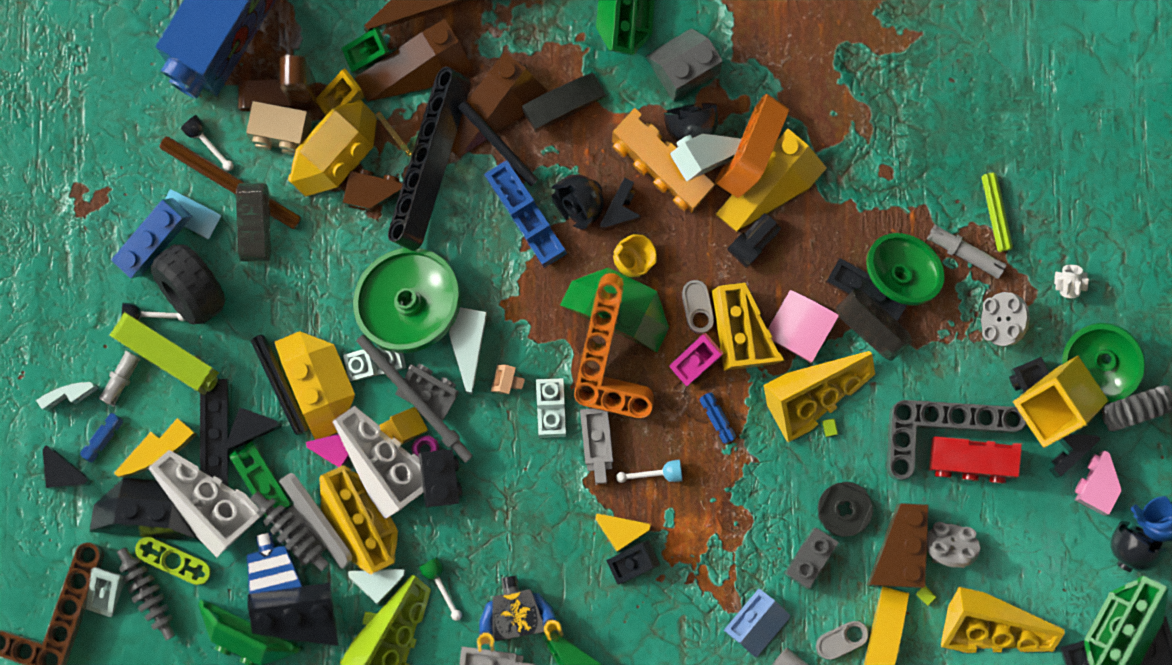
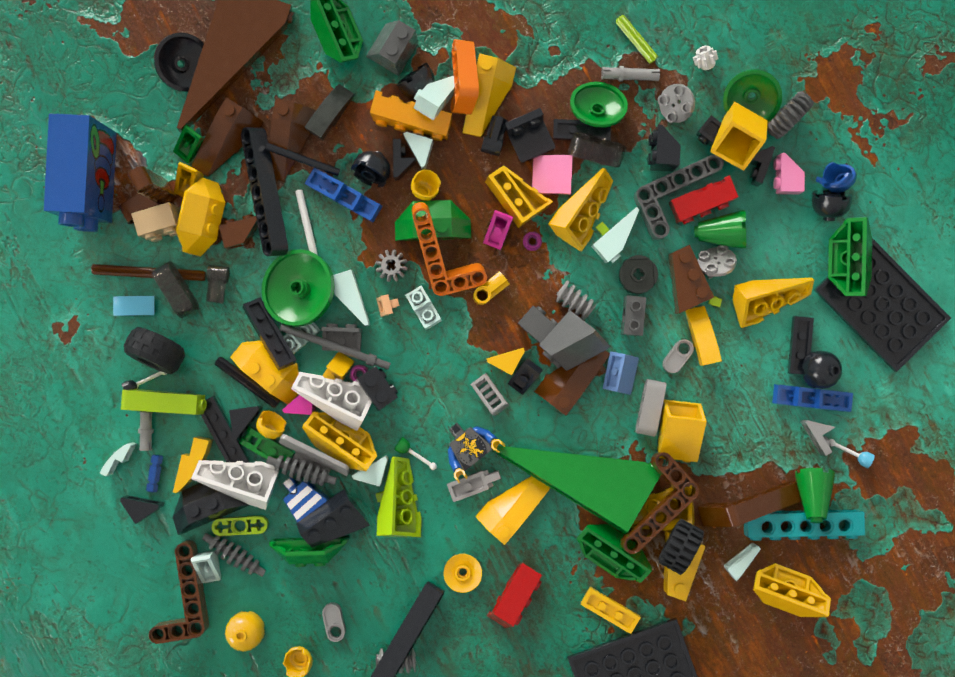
camera: 25 degrees left, 5 degrees up
blue brick [111,198,192,278] -> none
hinge [180,115,234,171] -> none
clear yellow piece [375,111,412,157] -> none
light grey hinge [580,408,613,485] -> none
hinge [616,460,682,483] -> none
light grey piece [682,280,714,334] -> none
blue axle [700,392,736,444] -> none
none -> clear smoke piece [206,265,230,304]
none -> black plate [242,297,297,371]
none -> yellow hair [256,410,286,439]
none -> white bar [295,190,318,255]
none -> light grey gear [375,250,408,282]
none -> light aqua slope [403,132,433,170]
none -> light grey slope [470,373,509,416]
none -> yellow piece [473,271,510,305]
none -> black bracket [505,108,555,163]
none -> dark grey brick [517,306,558,343]
none -> magenta plate [523,232,542,251]
none -> reddish brown wedge [534,350,610,415]
none -> dark grey slope [539,310,610,371]
none -> light grey piece [555,280,597,320]
none -> light aqua slope [591,207,639,263]
none -> black slope [647,124,681,172]
none -> green cone [694,210,746,249]

